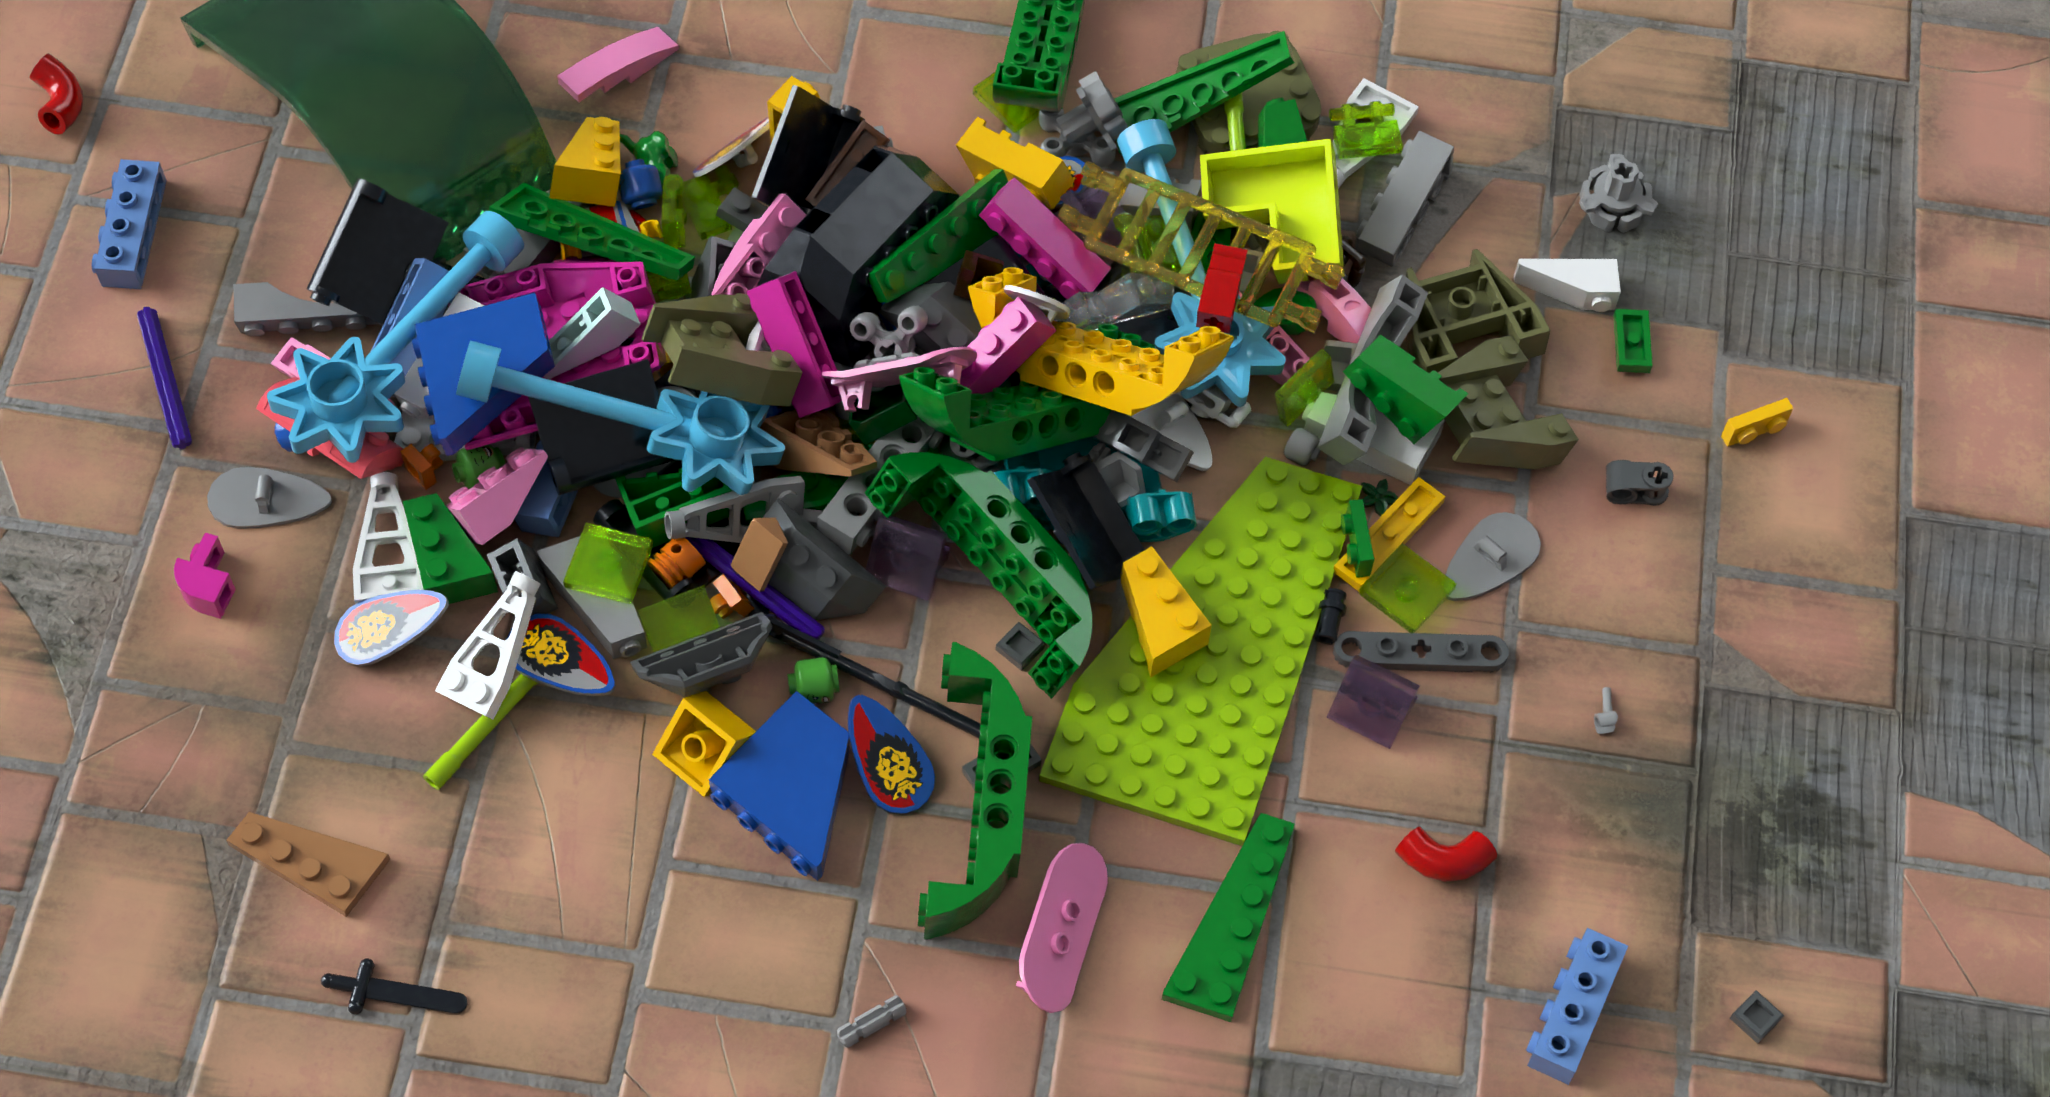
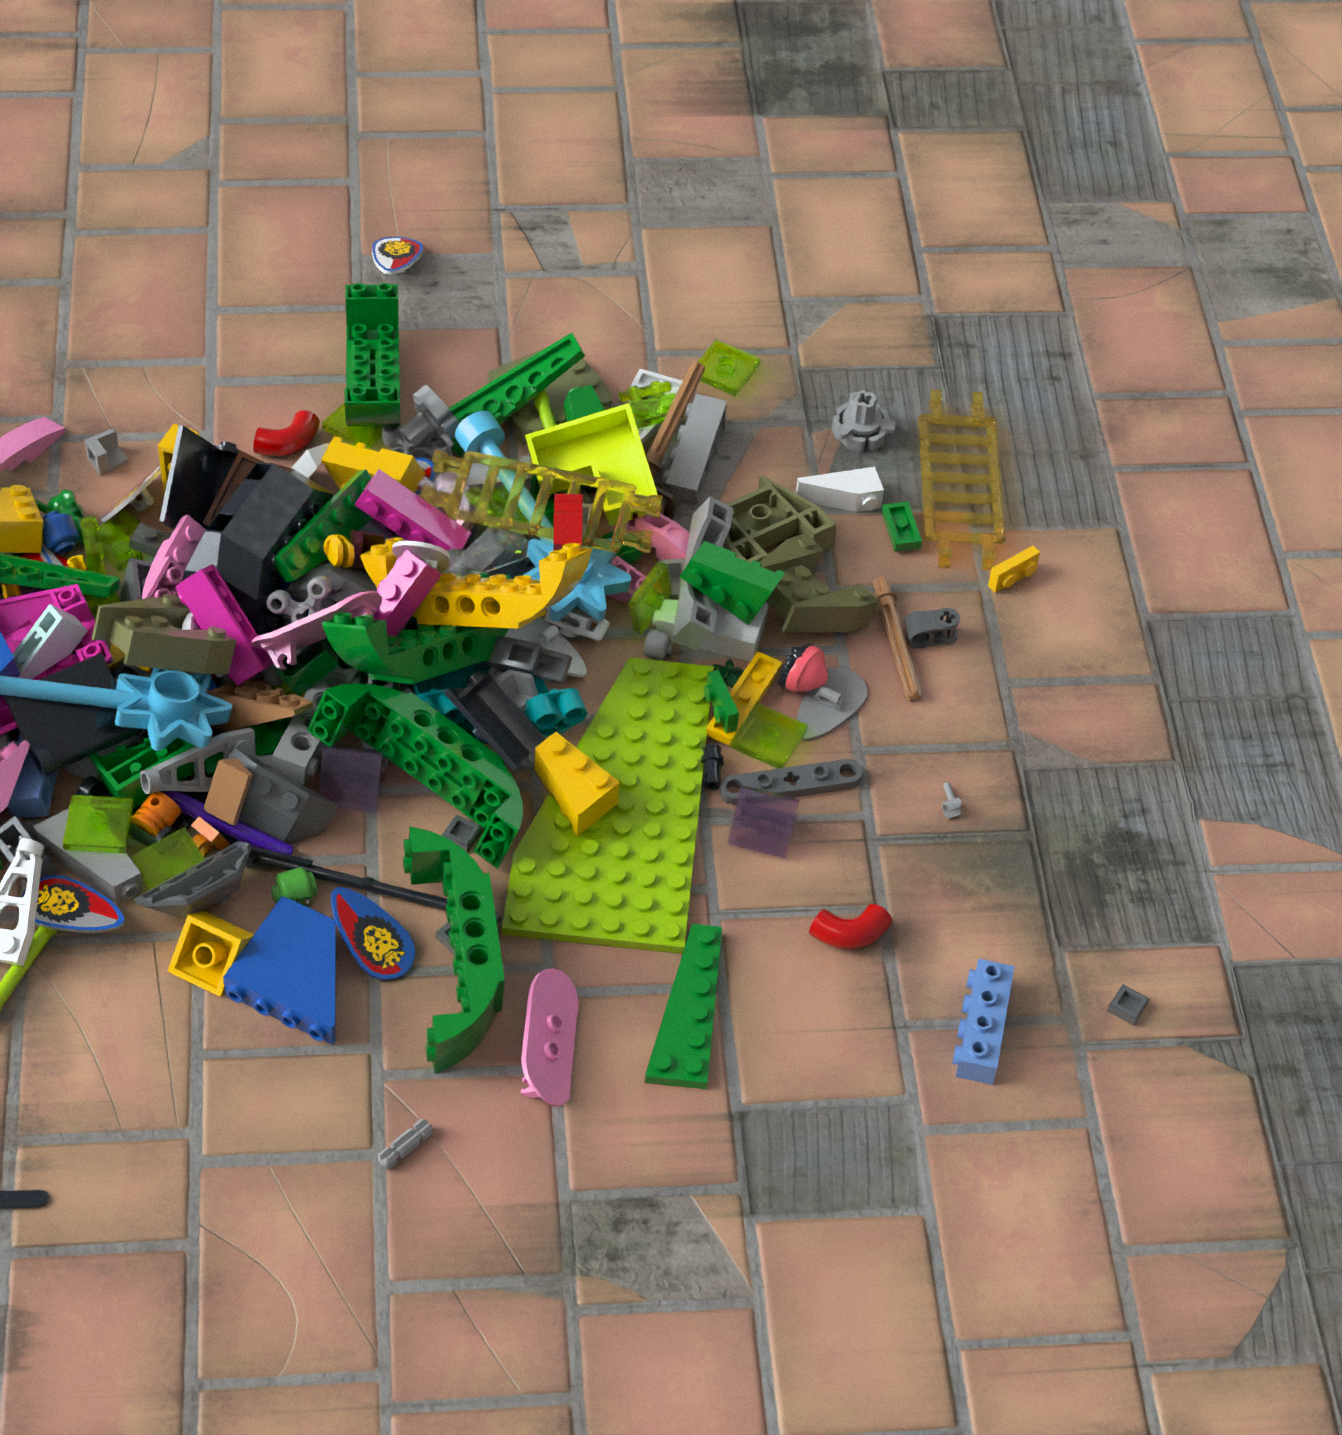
camera: 15 degrees left, 10 degrees down
none -> light grey panel [85,428,128,475]
none -> red cylinder [253,410,320,456]
none -> white slope [292,443,329,478]
none -> yellow arm [323,534,354,568]
none -> medium nougat axle [646,361,705,478]
none -> clear neon green plate [697,339,761,396]
none -> coral hair [777,644,828,693]
none -> medium nougat axle [873,575,922,701]
none -> clear yellow bar [918,389,1006,570]

